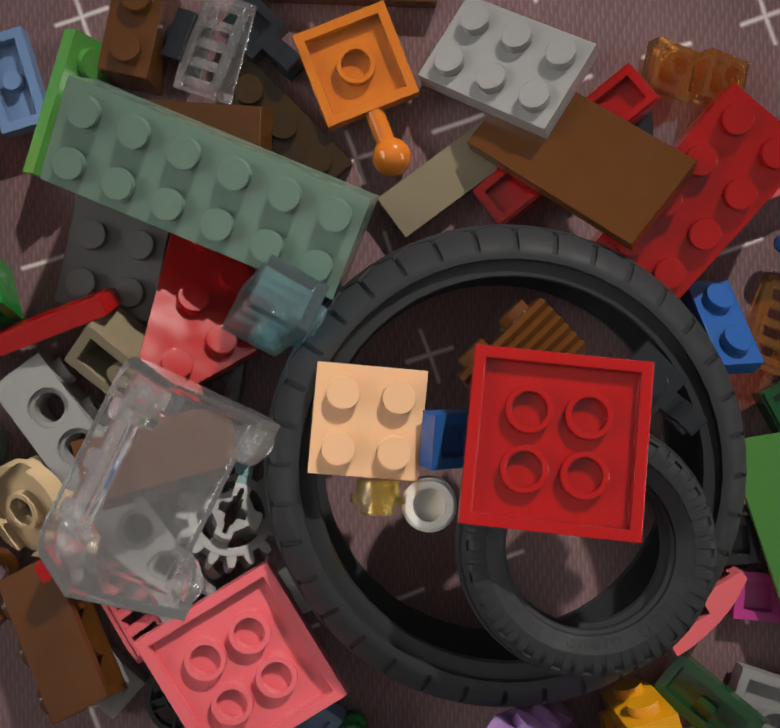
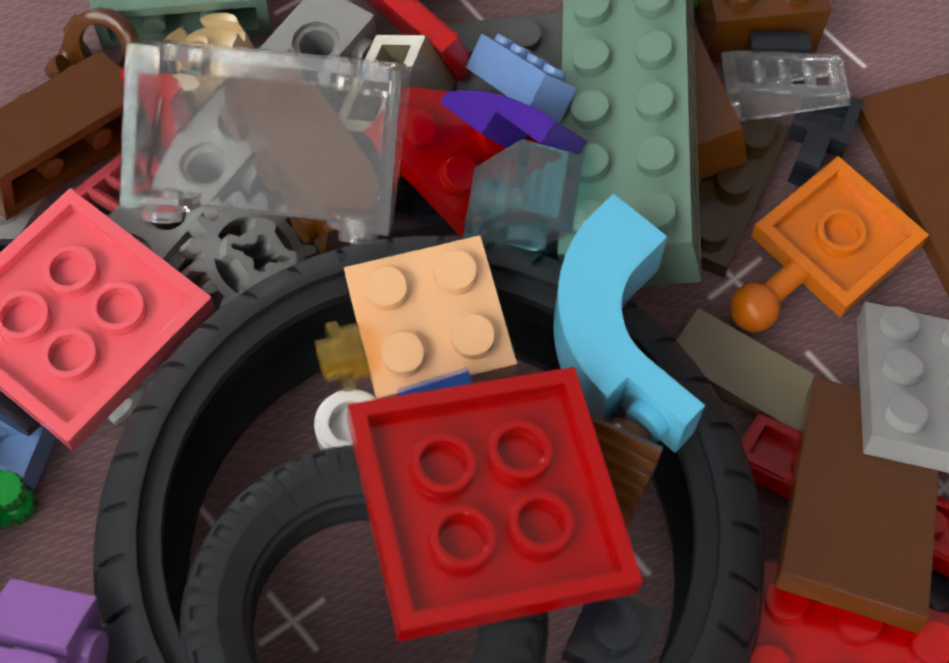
camera: 70 degrees right, 25 degrees down
none -> dark purple slope [440,90,588,163]
none -> medium blue piece [466,33,577,123]
none -> medium azure arch [554,194,705,453]

